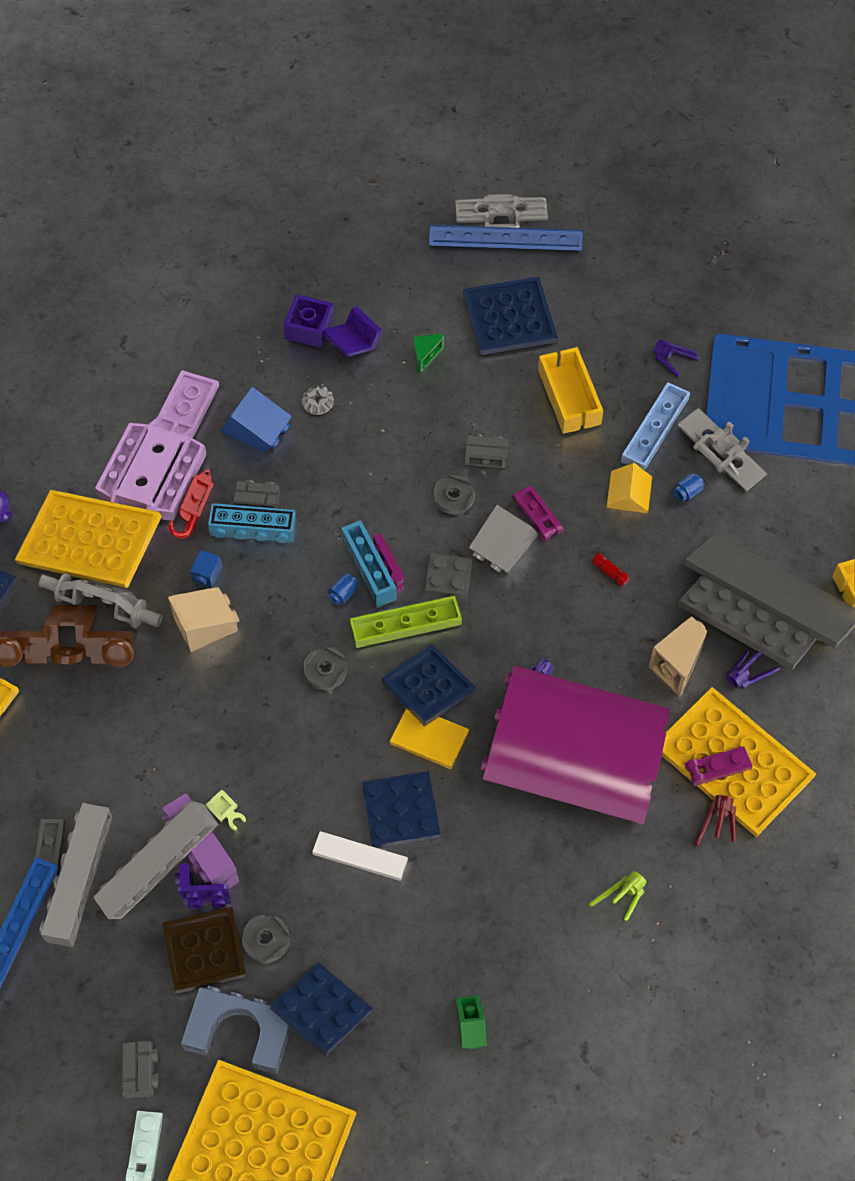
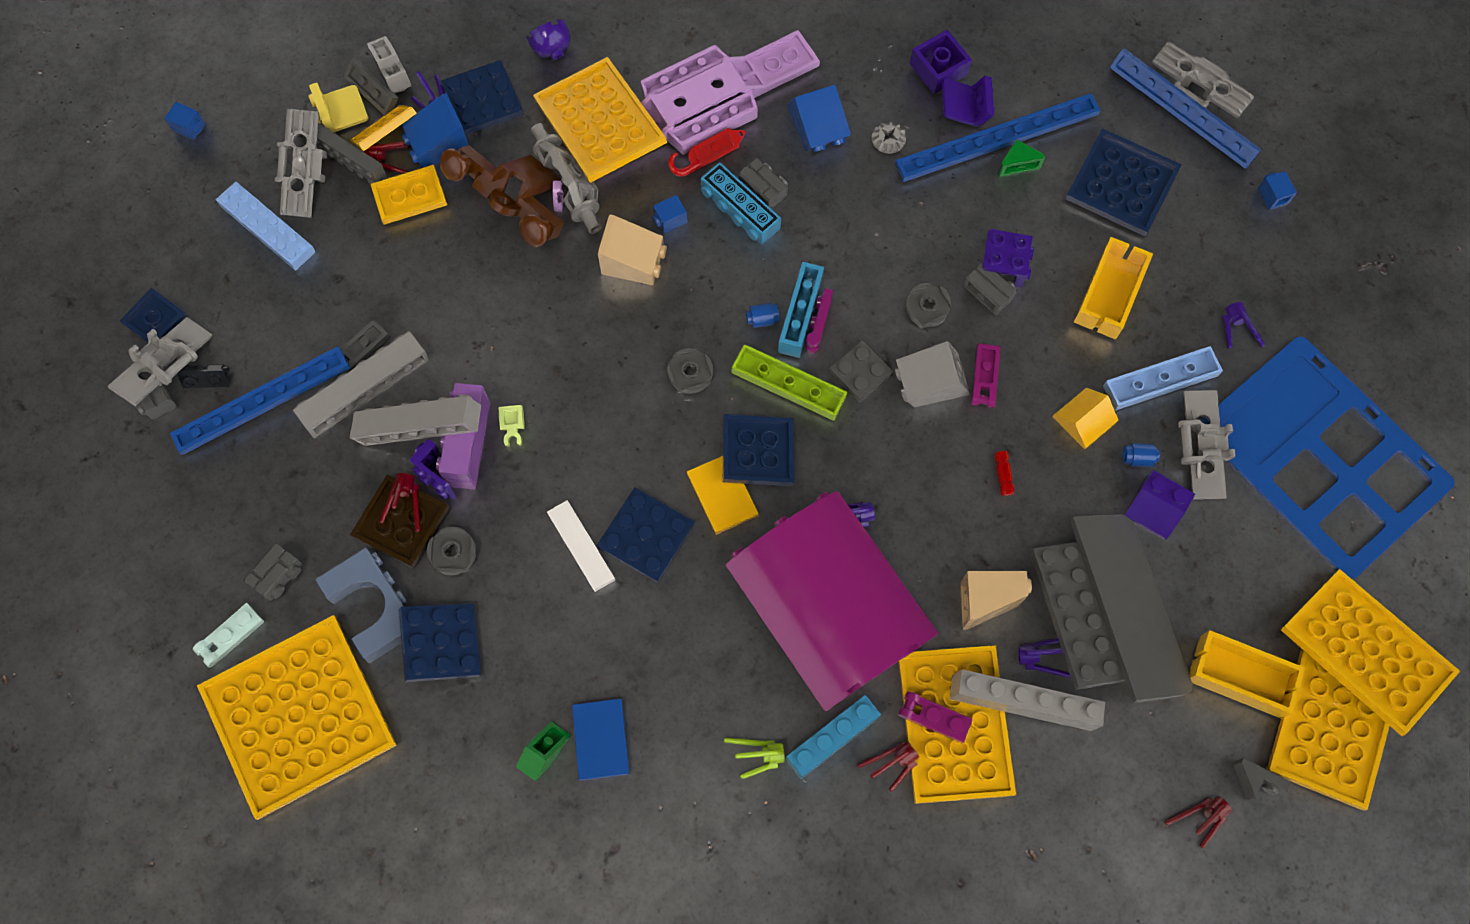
camera: 40 degrees right, 10 degrees up
none -> dark red plant [379,473,420,532]
none -> lavender tile [553,181,564,211]
none -> blue tile [572,699,630,781]
none -> dark azure brick [786,695,881,780]
none -> blue plate [895,93,1101,182]
none -> light grey brick [949,670,1105,731]
none -> dark purple bracket [982,229,1034,288]
none -> dark purple slope [1125,470,1195,540]
none -> blue brick [1258,171,1297,210]

